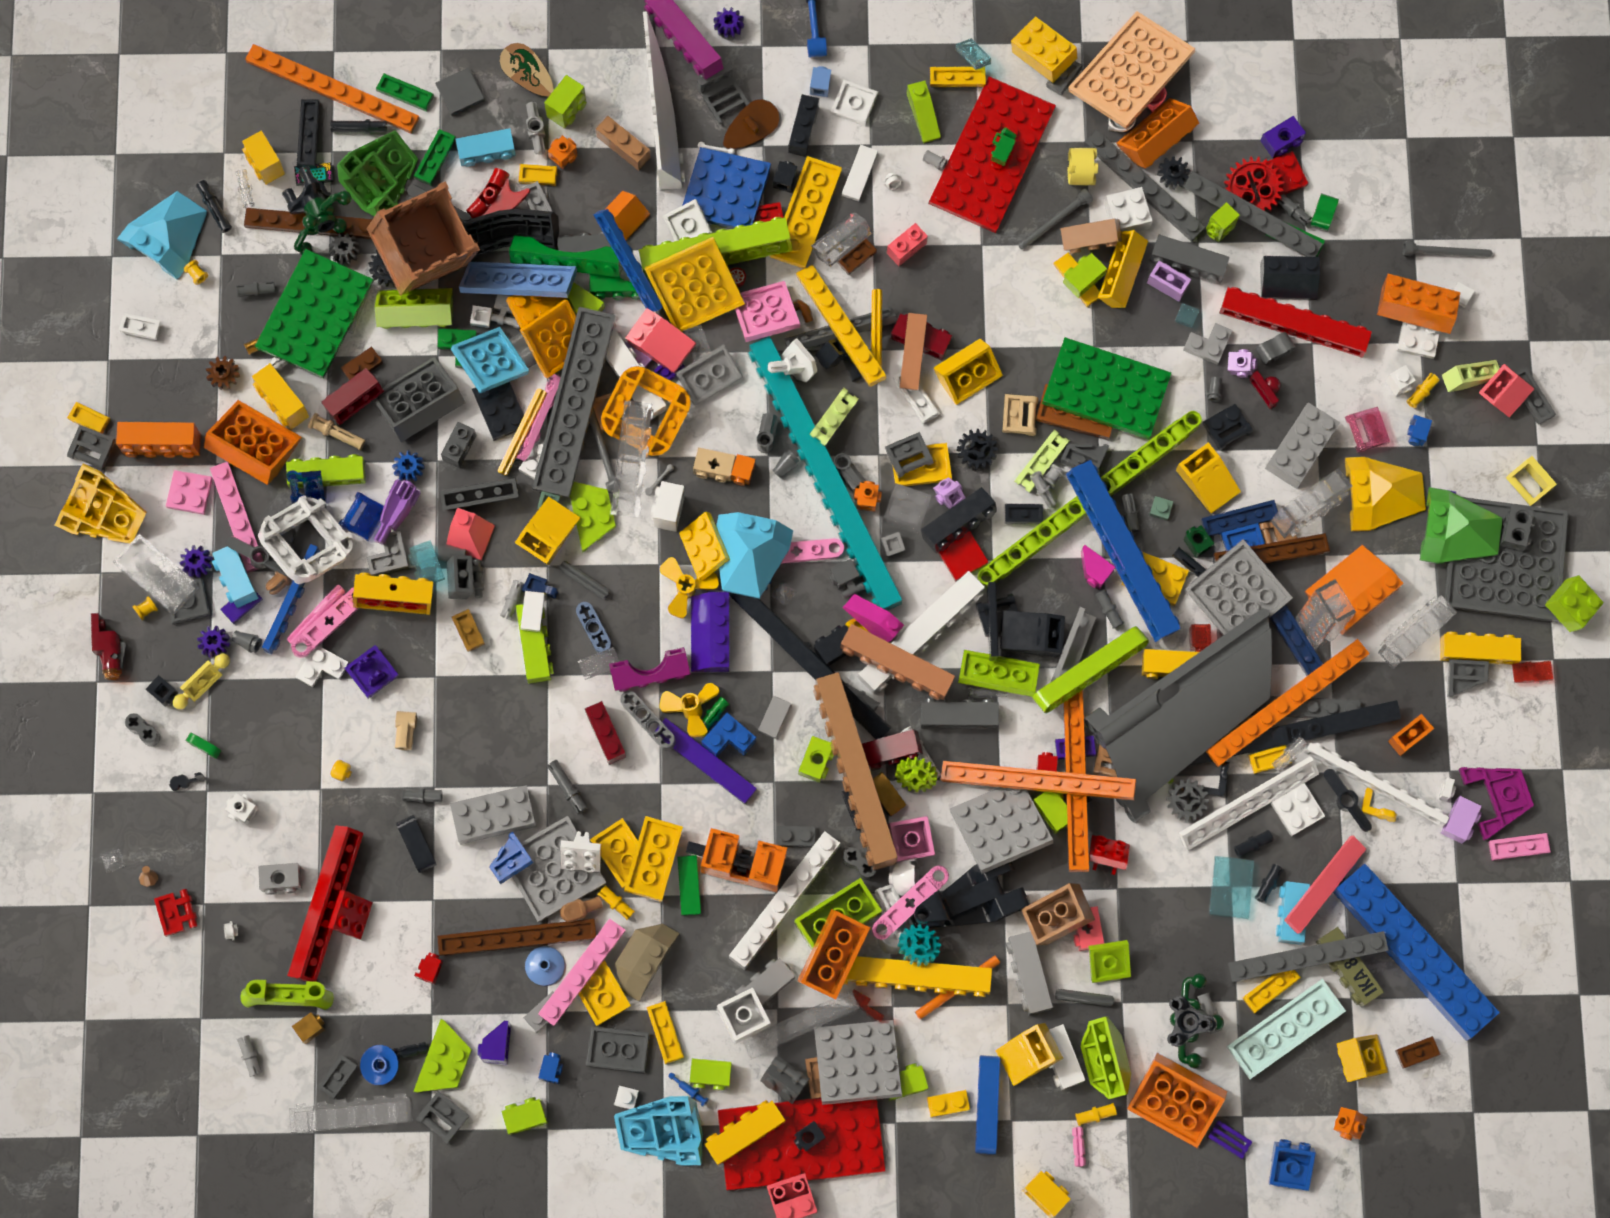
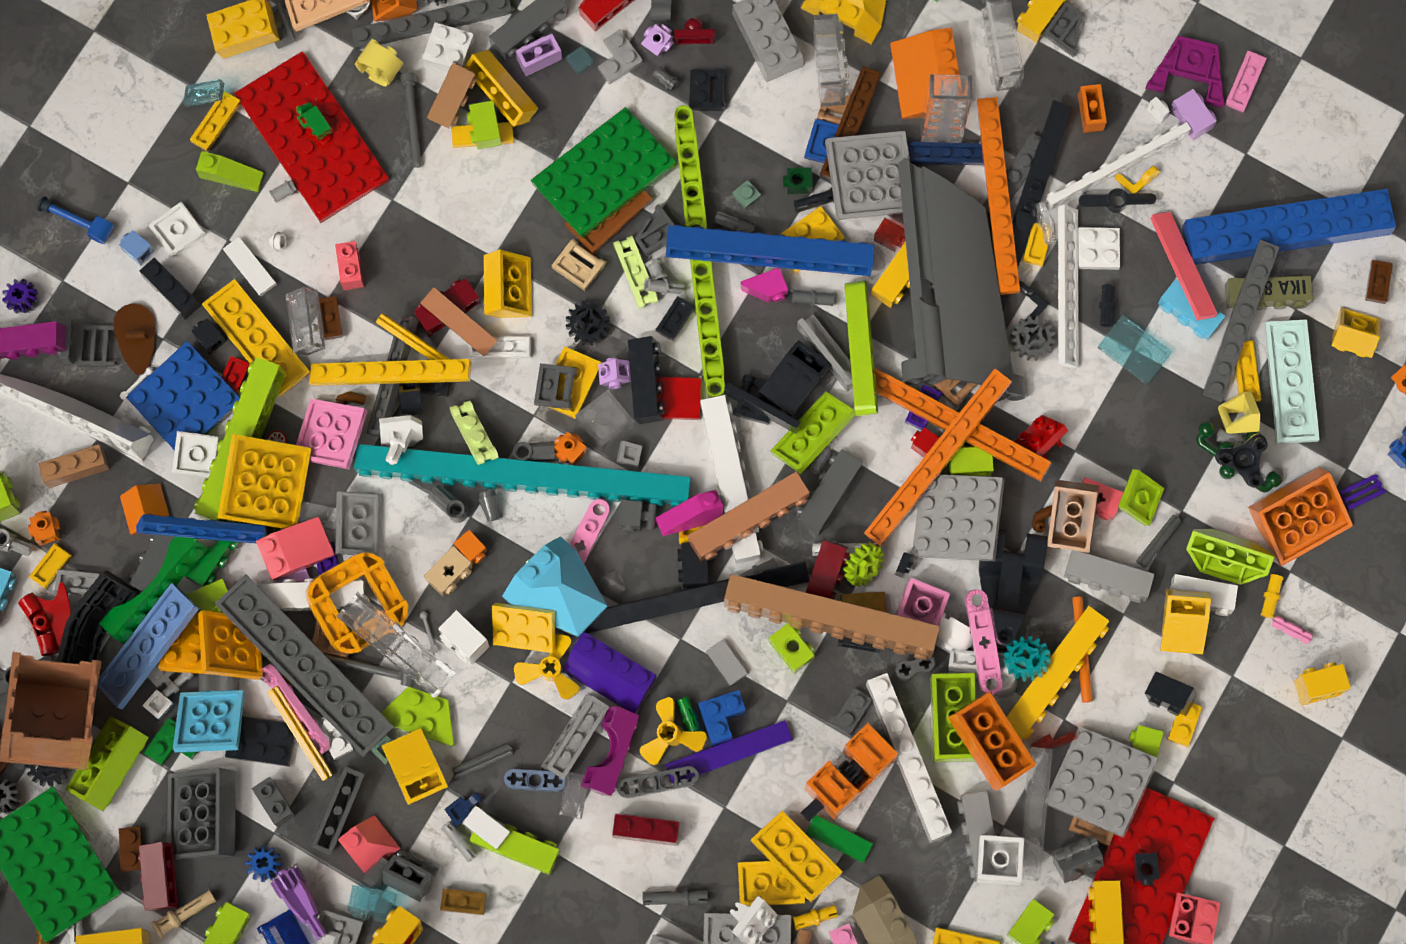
camera: 55 degrees left, 0 degrees up
blue beam [975,1055,1000,1155] -> none
yellow slope [1176,442,1241,514] -> none
dark blue plate [1201,500,1280,537] -> none
black pin [1254,864,1284,904] -> none
none -> light grey fence [541,695,609,779]
none -> black plate [895,552,913,578]
none -> reddish brown arm [1032,505,1052,532]
none -> black piece [1144,671,1197,716]
none -> light yellow tile [1218,392,1260,434]

